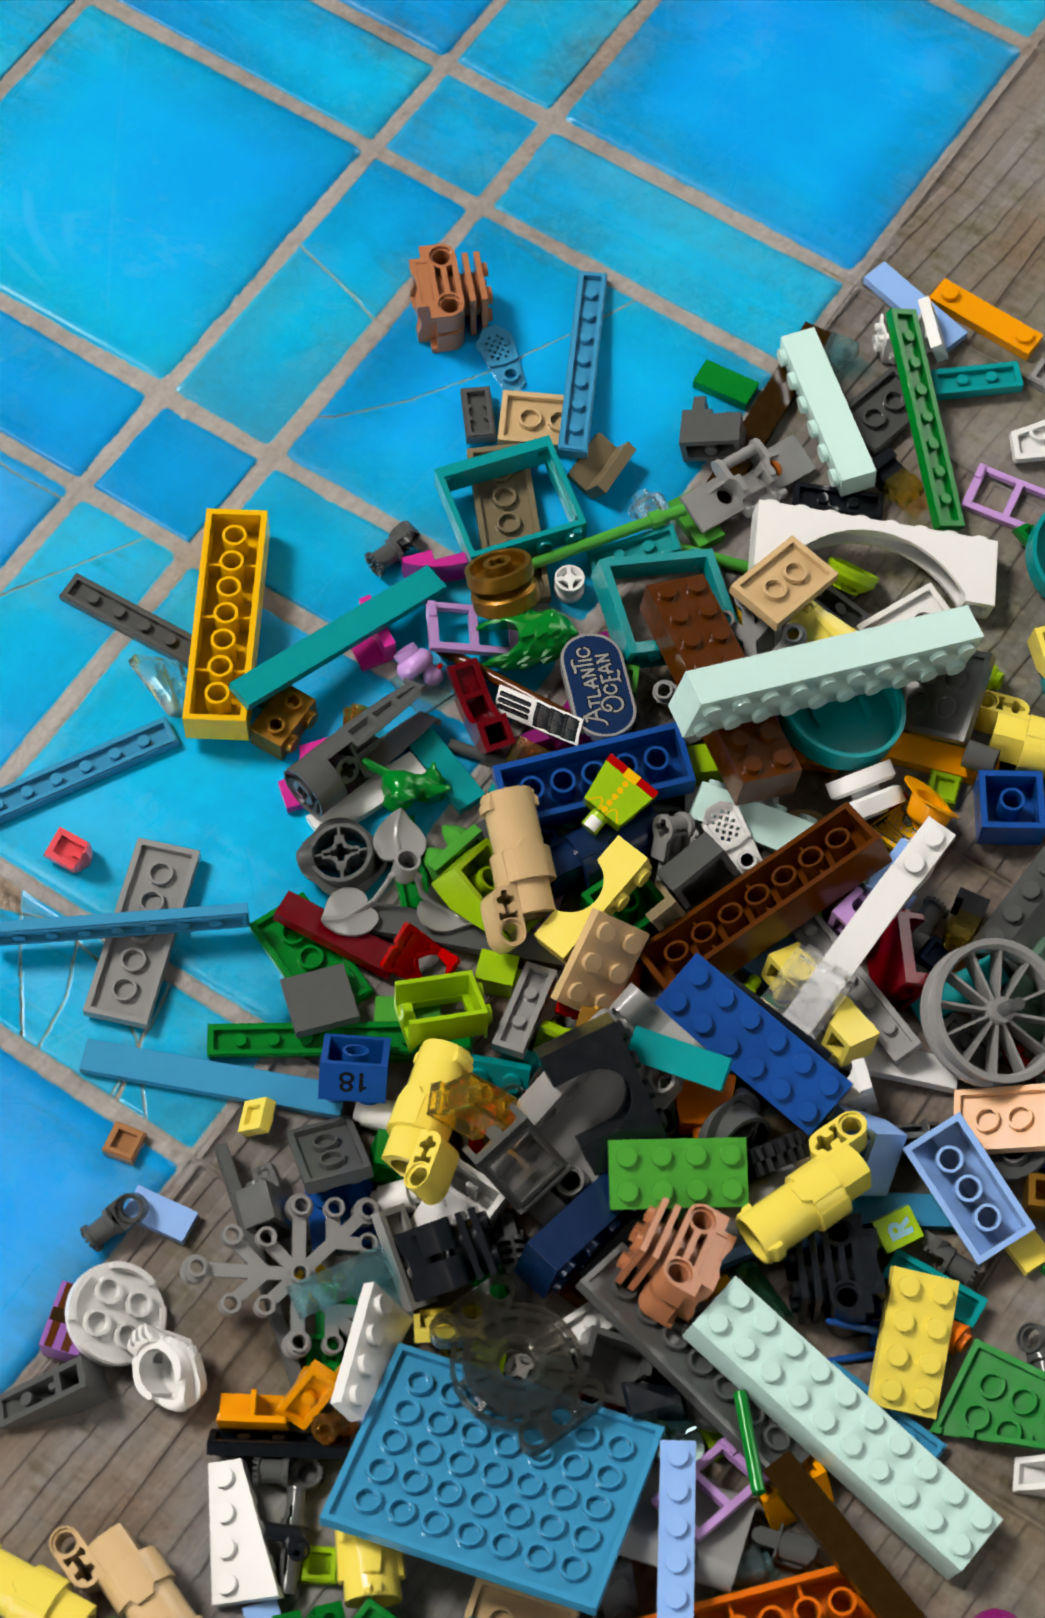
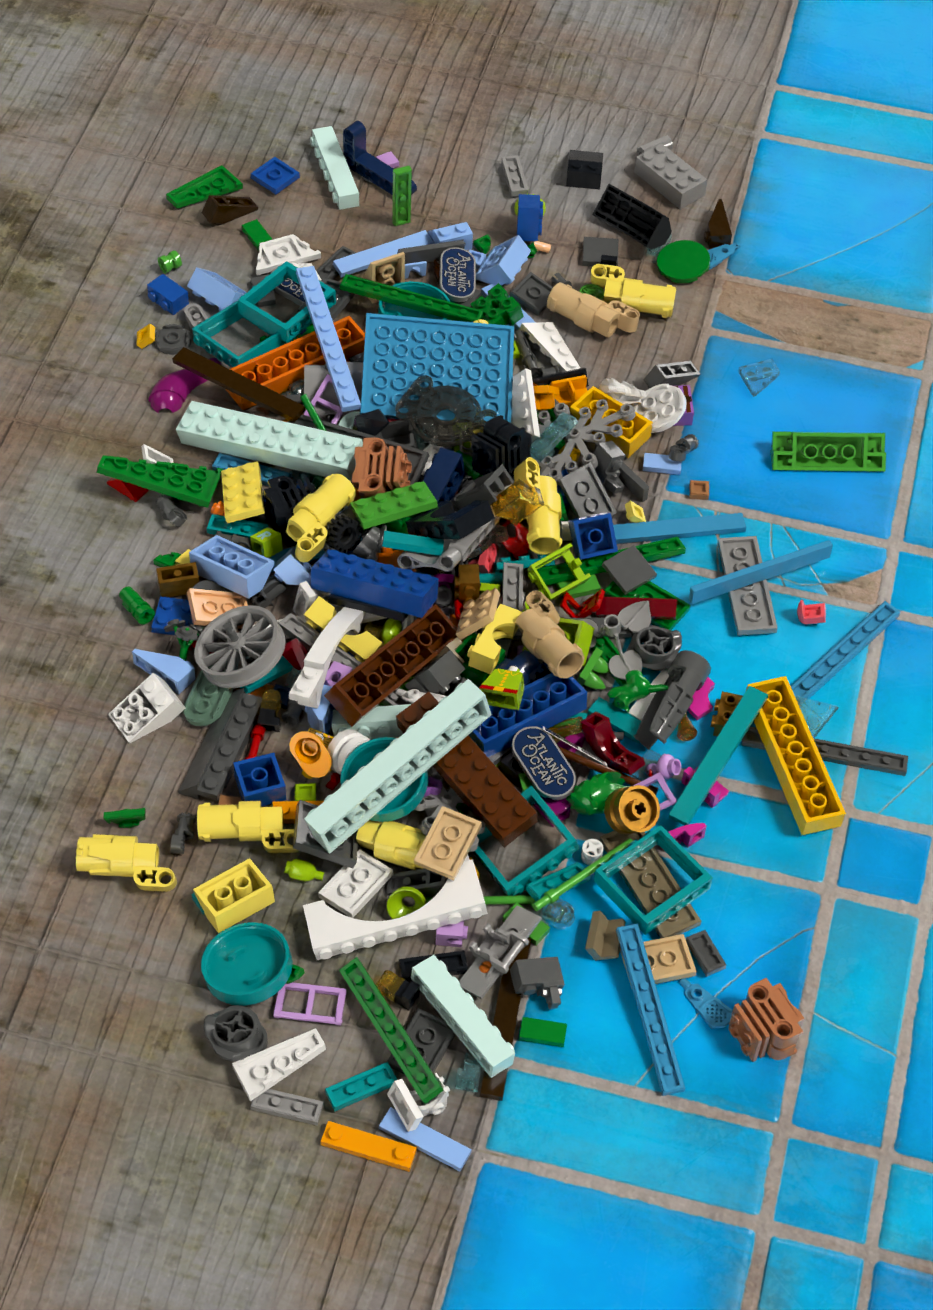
camera: 160 degrees right, 10 degrees down
black arm [264,1521,310,1562] -> none
dark grey connector [364,520,420,577] -> none
clear plate [761,944,855,1039] -> none
dark grey beam [960,739,1001,772] -> none
none -> red bar [244,725,266,760]
none -> yellow brick [570,386,653,458]

